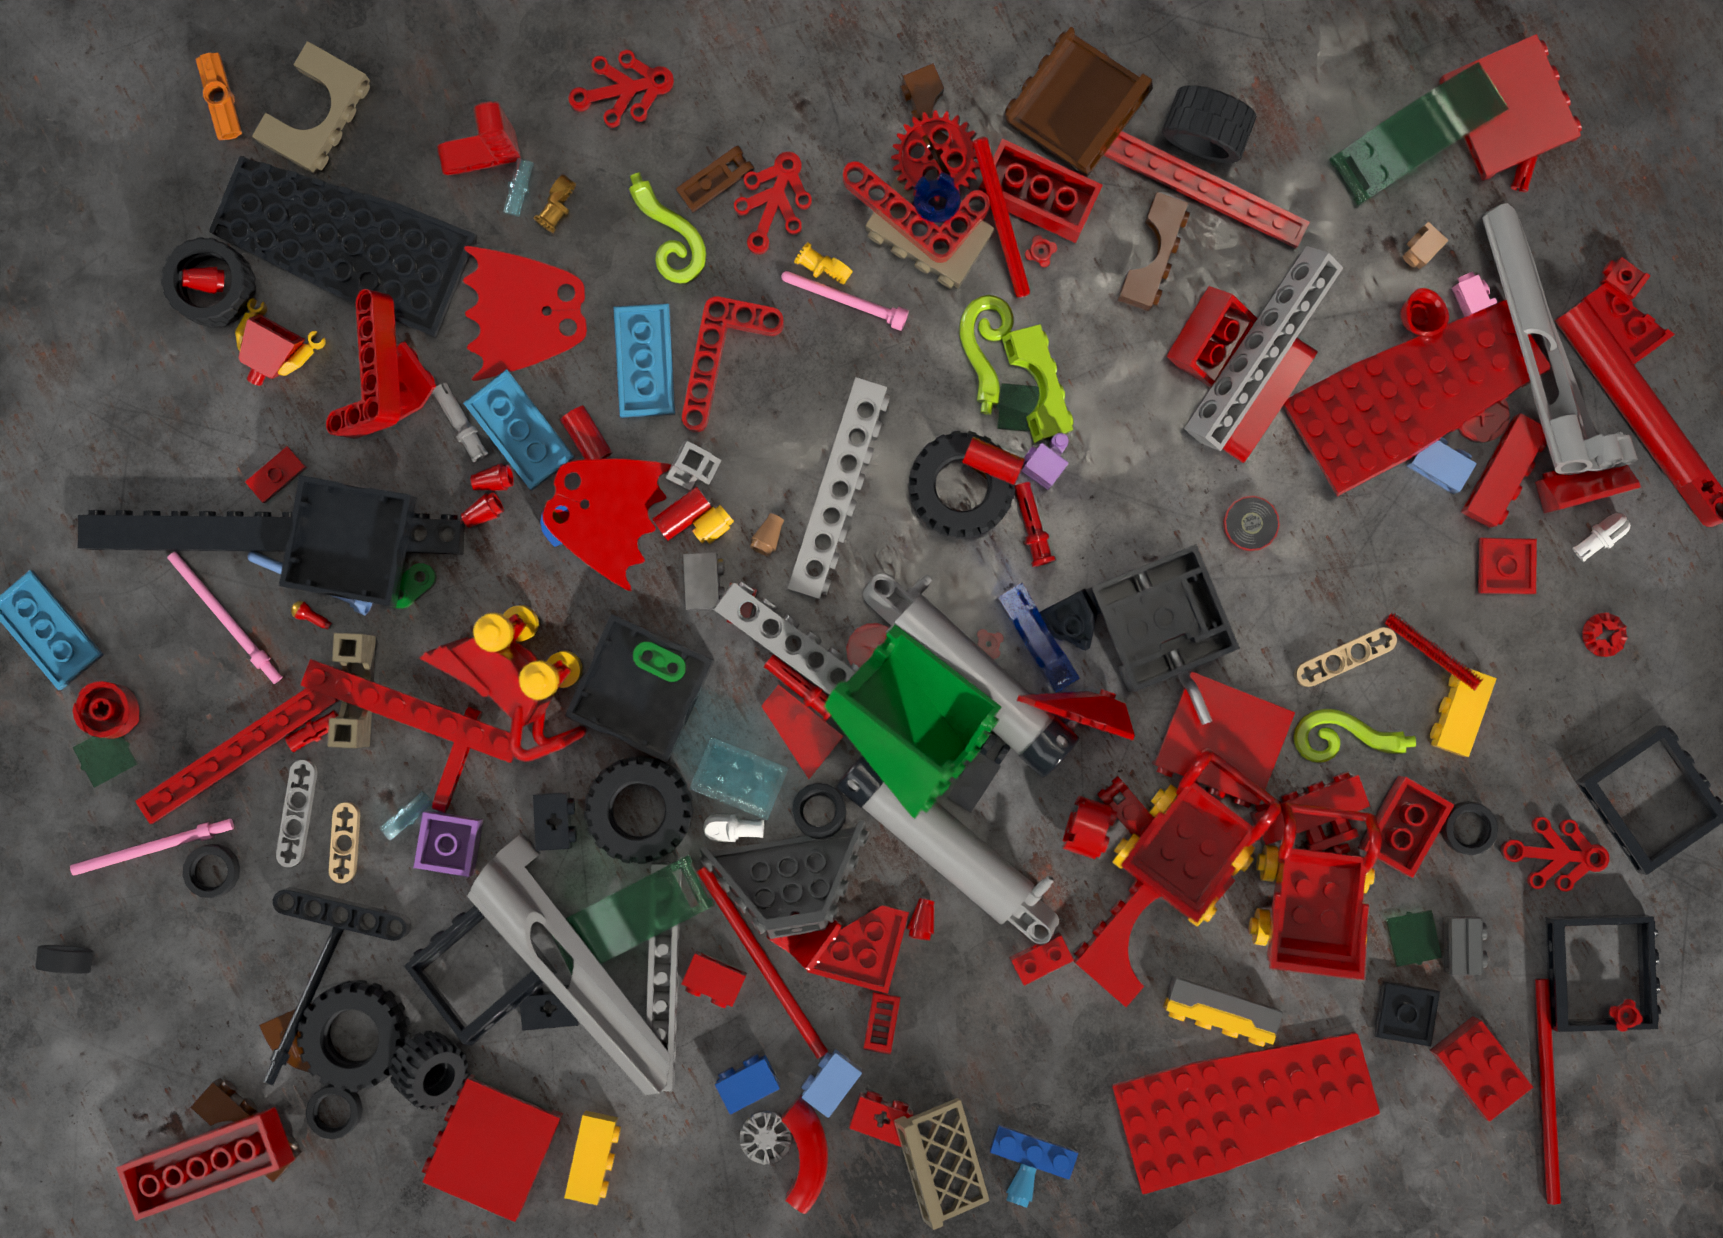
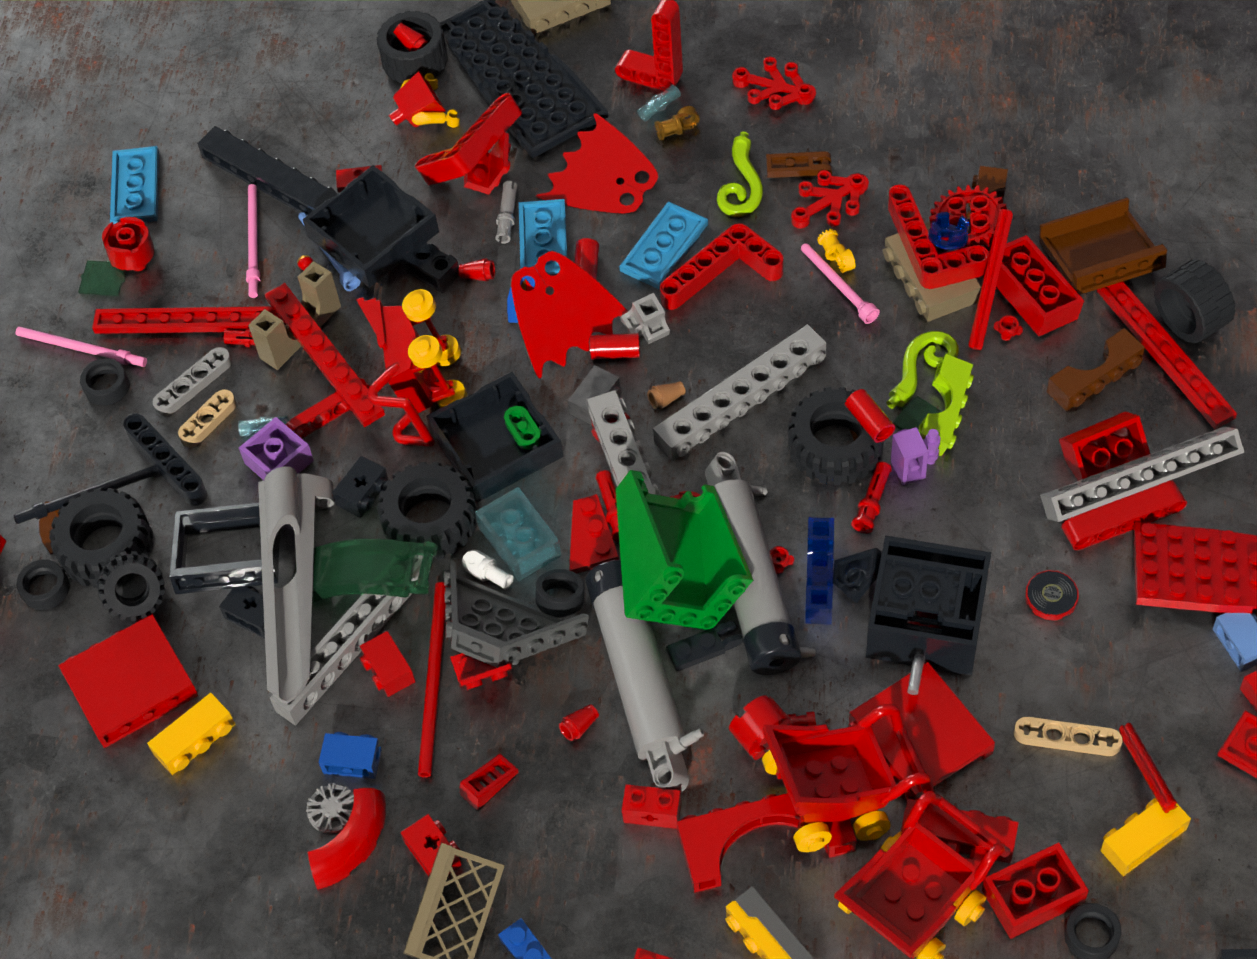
camera: 45 degrees right, 30 degrees down
green plate [394,563,437,609] -> none
red cone [470,463,514,491] -> none
yellow brick [692,505,734,544] -> none
medium blue brick [801,1049,862,1118] -> none
red plate [807,905,909,994] -> none
red wedge [1017,689,1135,740] -> none
lime plant [1293,709,1416,763] -> none

